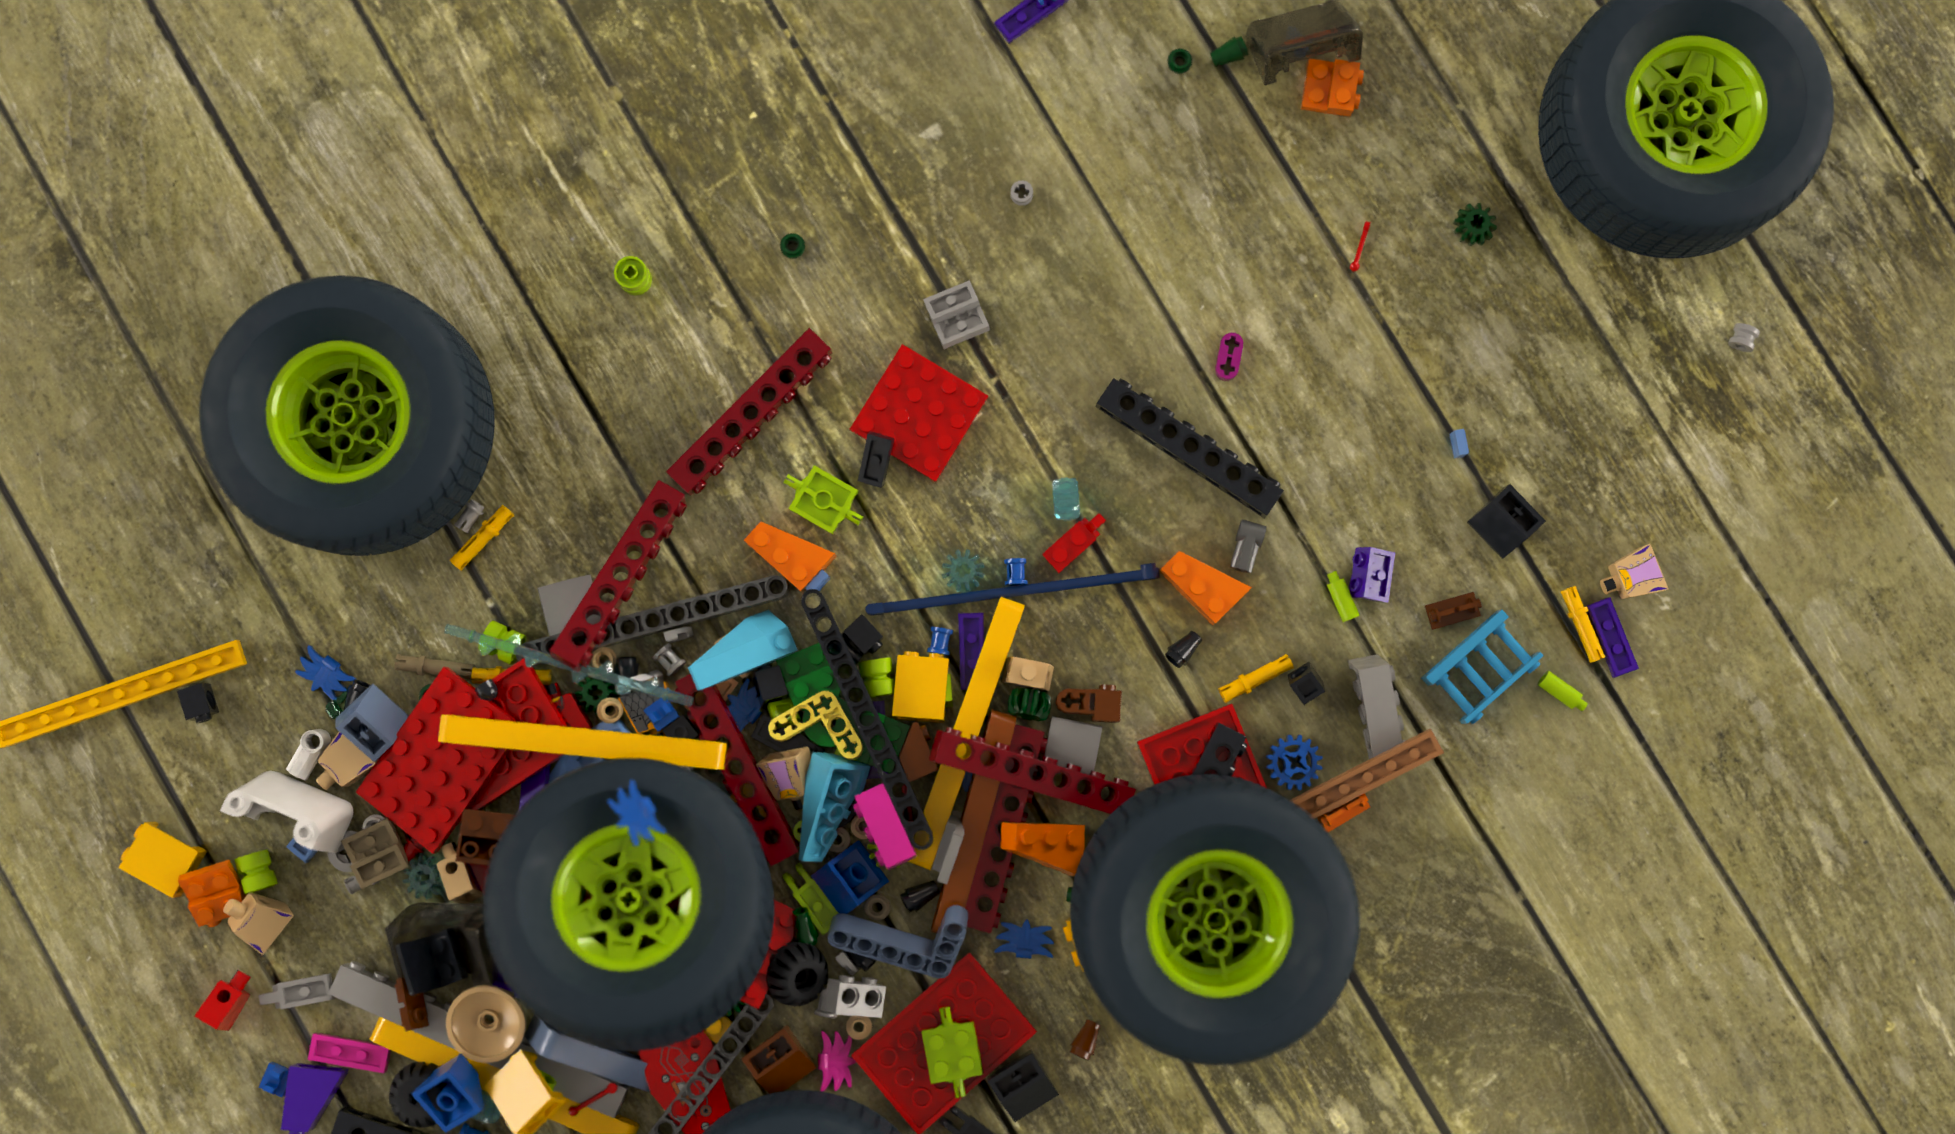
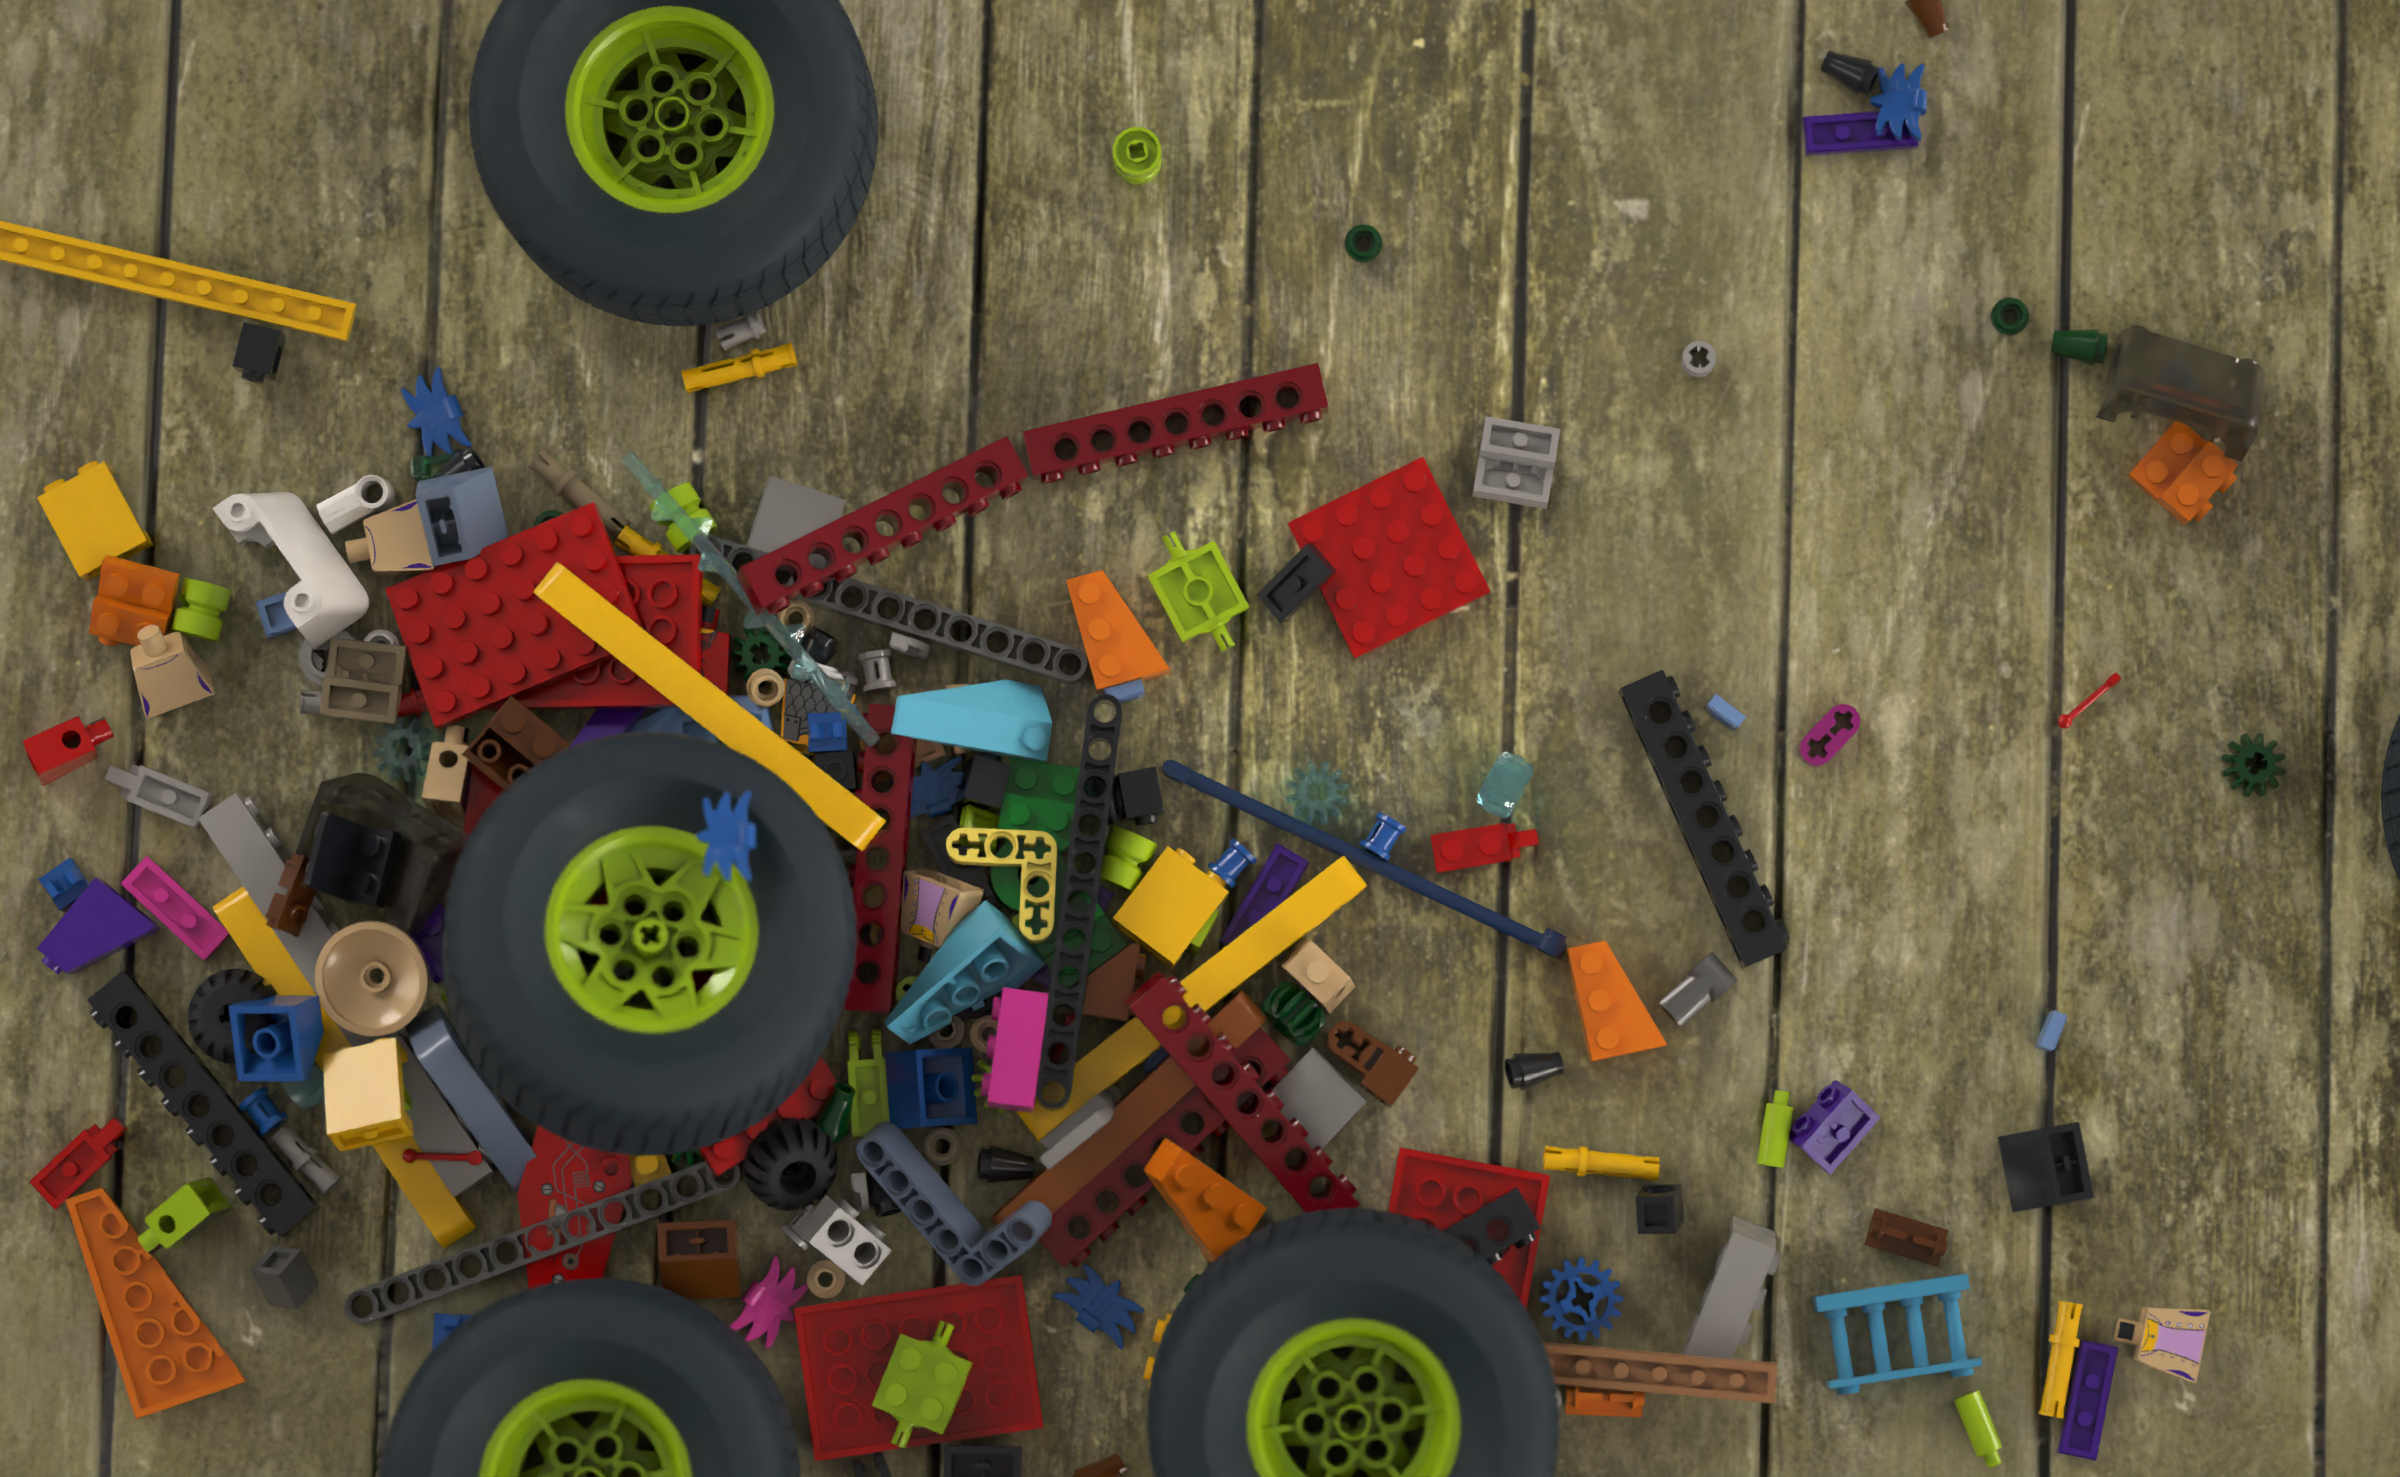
camera: 30 degrees right, 0 degrees up
black hinge [475,679,498,701] -> none
none -> medium blue tile [1705,694,1746,731]

